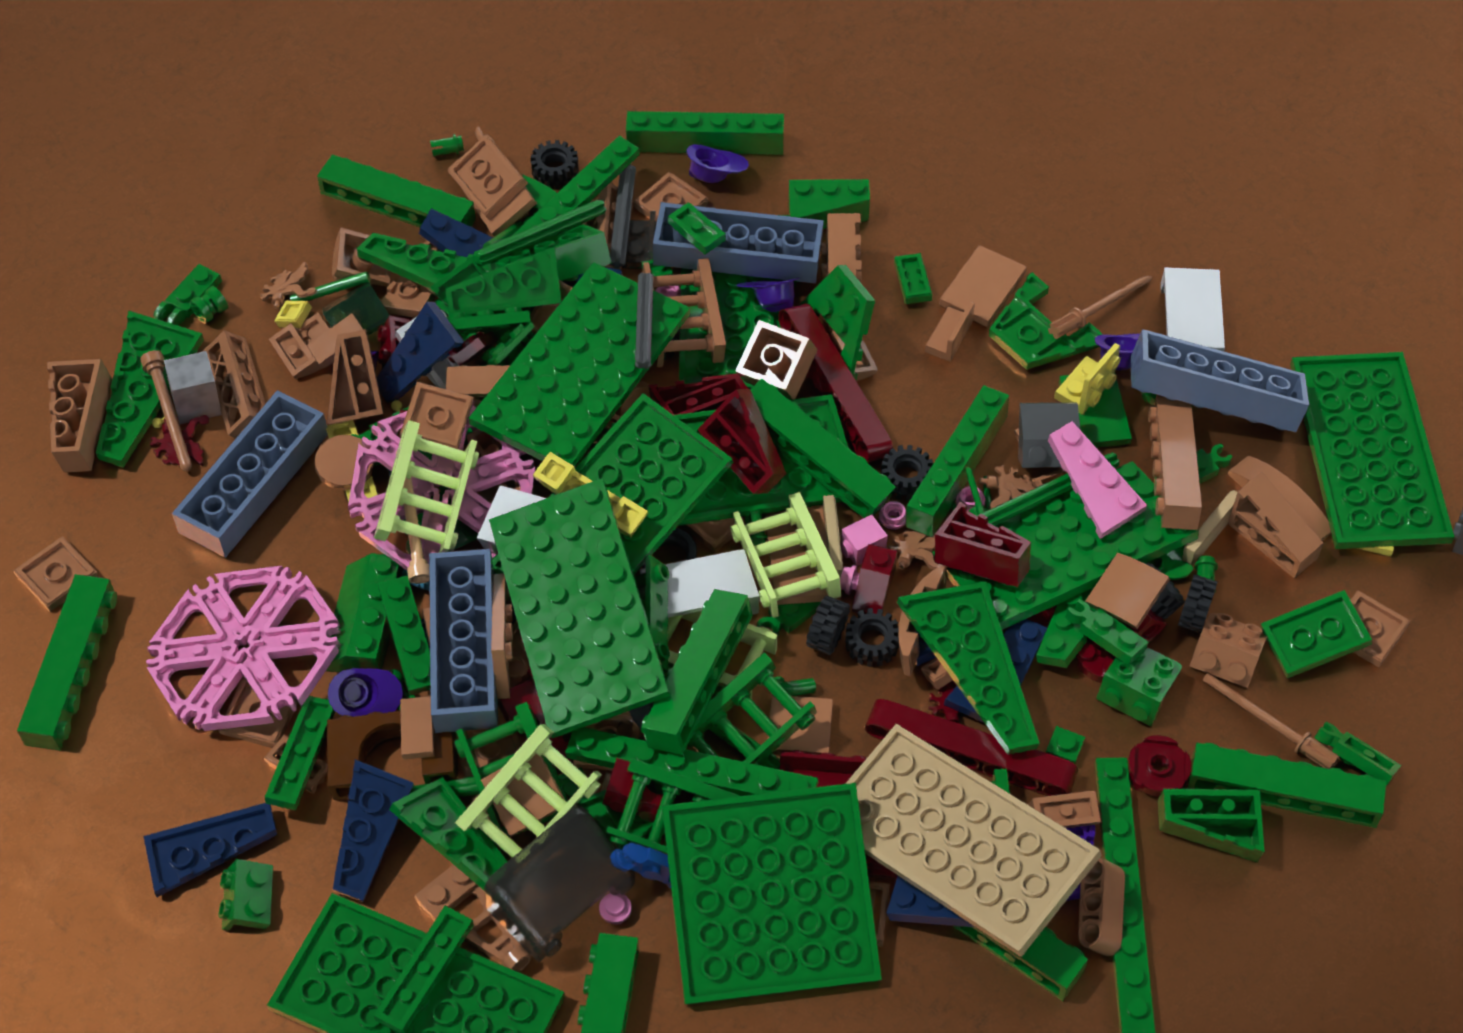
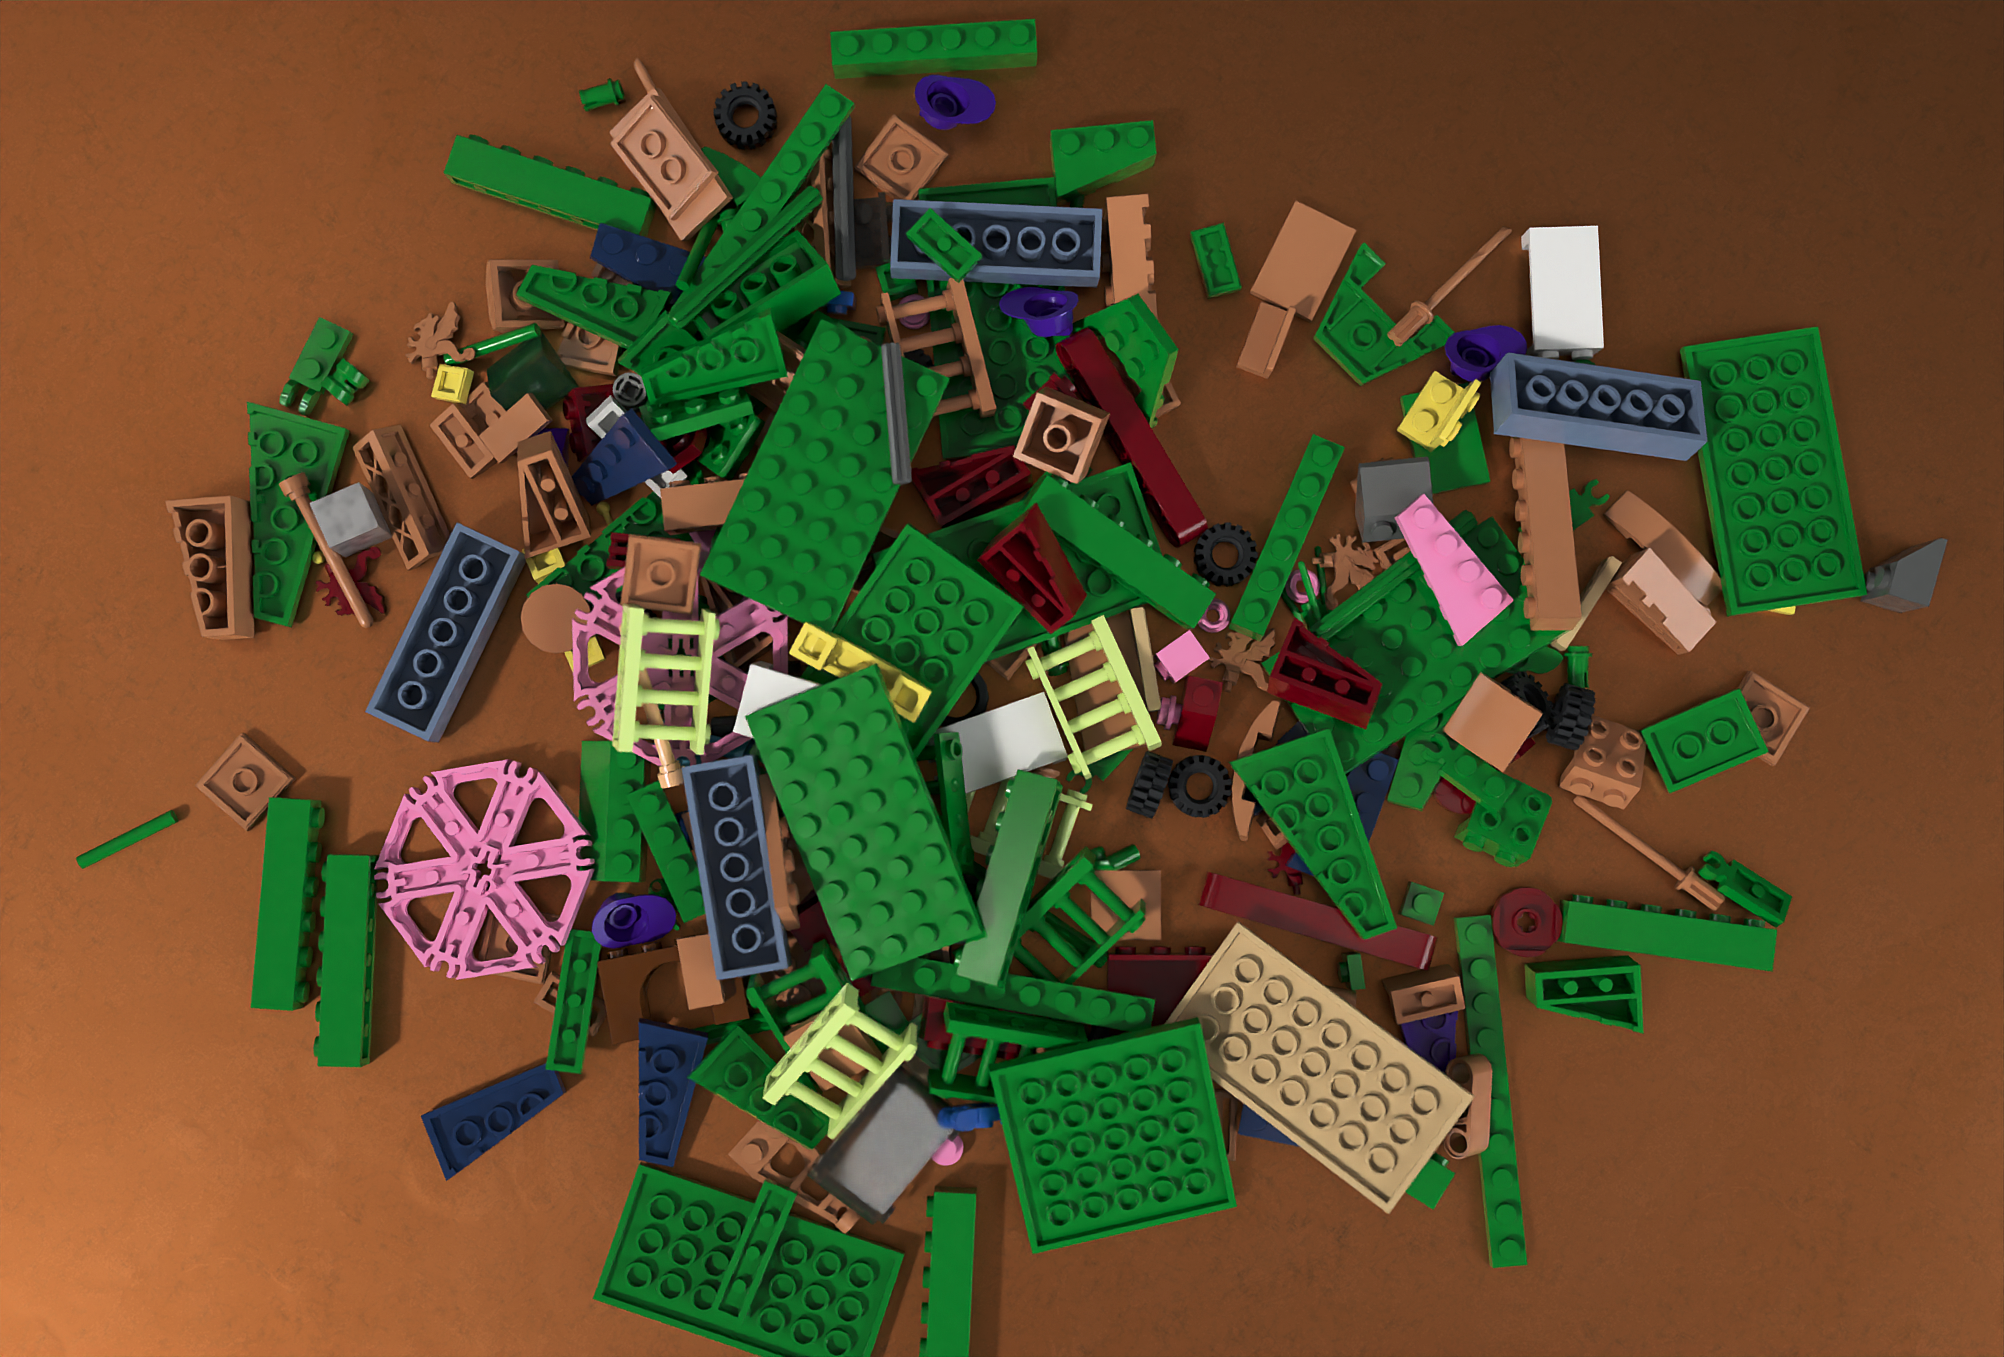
camera: 10 degrees left, 30 degrees up
green bracket [218,859,273,931] -> none
none -> green brick [313,854,379,1067]

